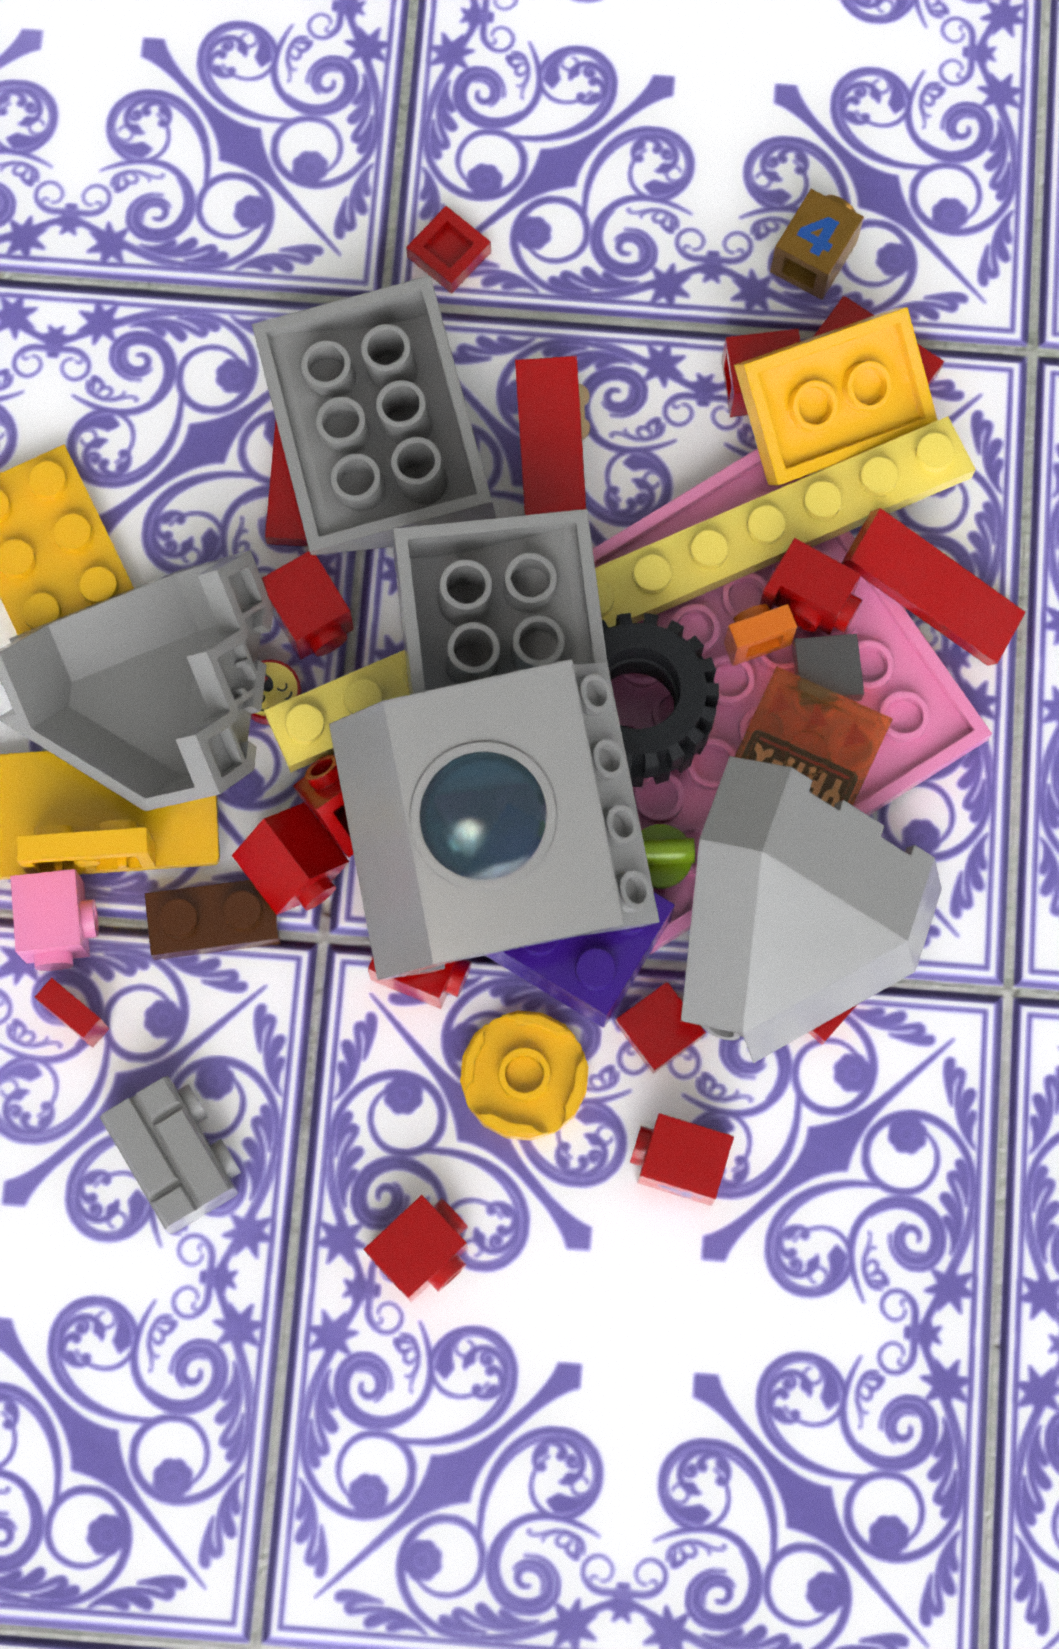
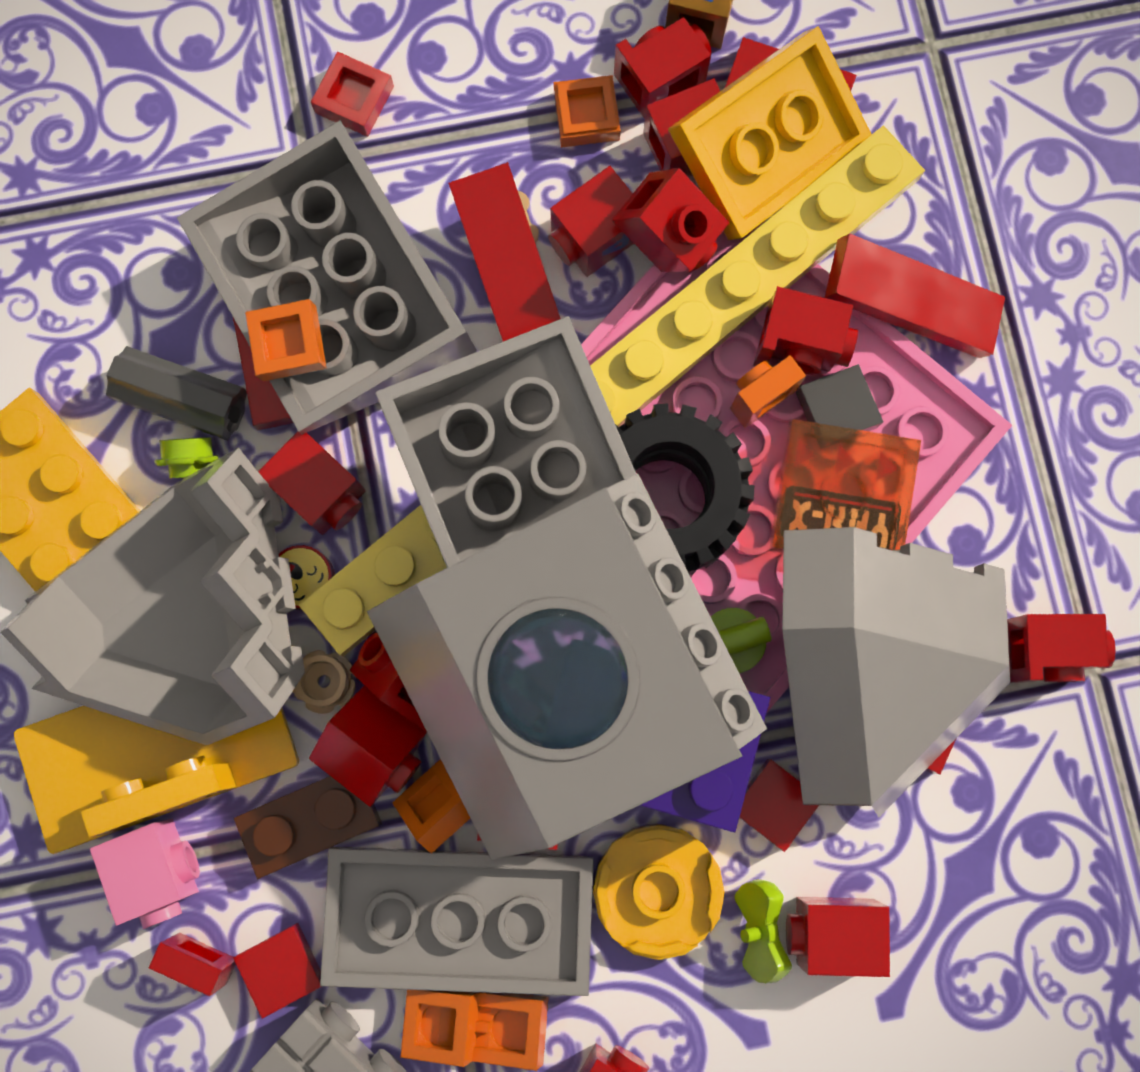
camera: 15 degrees left, 5 degrees up
none -> dark grey axle [106,346,247,441]
none -> lime plate [154,437,218,478]
none -> red tile [233,923,322,1019]
none -> orange plate [245,299,327,382]
none -> tan plate [293,650,355,714]
none -> light grey plate [320,847,593,996]
none -> orange plate [392,759,470,854]
none -> orange slope [400,990,549,1071]
none -> red brick [548,165,634,277]
none -> orange tile [553,75,621,148]
none -> red brick [612,168,730,272]
none -> red brick [614,17,712,119]
none -> lime piece [734,879,792,984]
none -> red brick [1007,614,1116,683]

